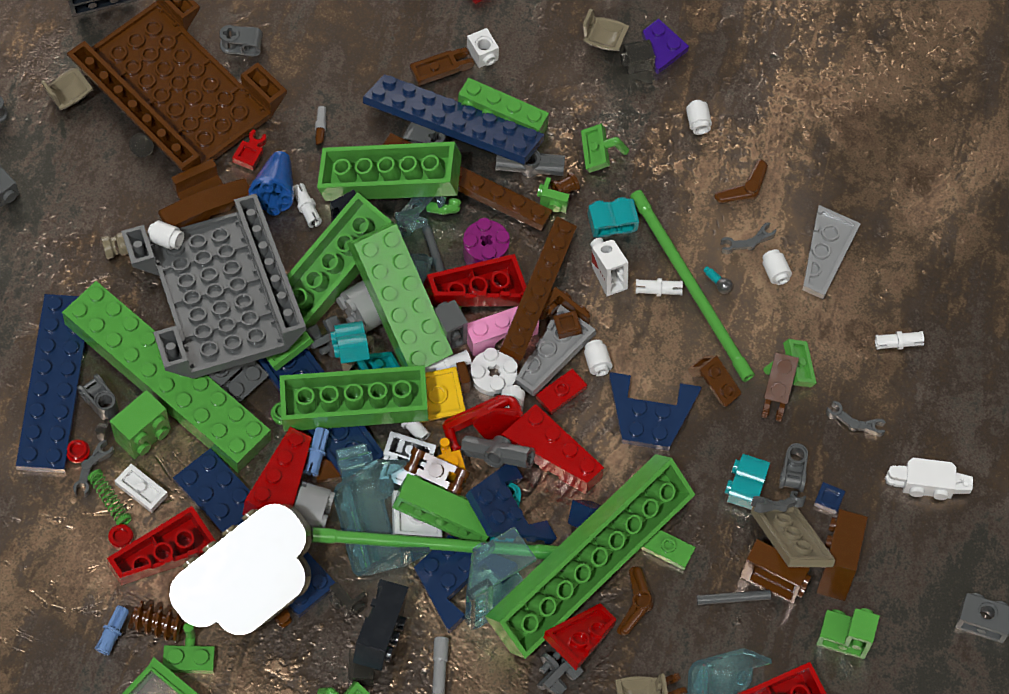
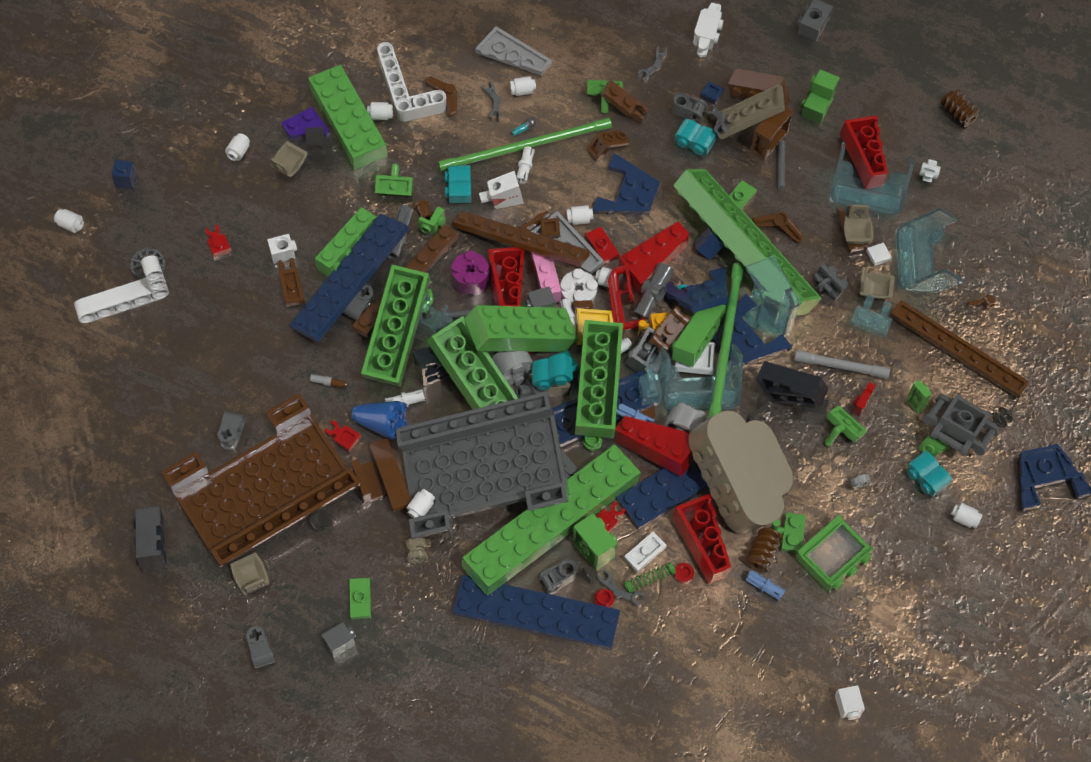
camera: 80 degrees left, 0 degrees up
red wing [543,603,616,670] -> none
white pin [875,331,924,350] -> none
none -> bright green brick [308,65,387,170]
none -> bright green plate [350,578,371,620]
none -> white beam [377,42,446,122]
none -> red plate [596,501,626,533]

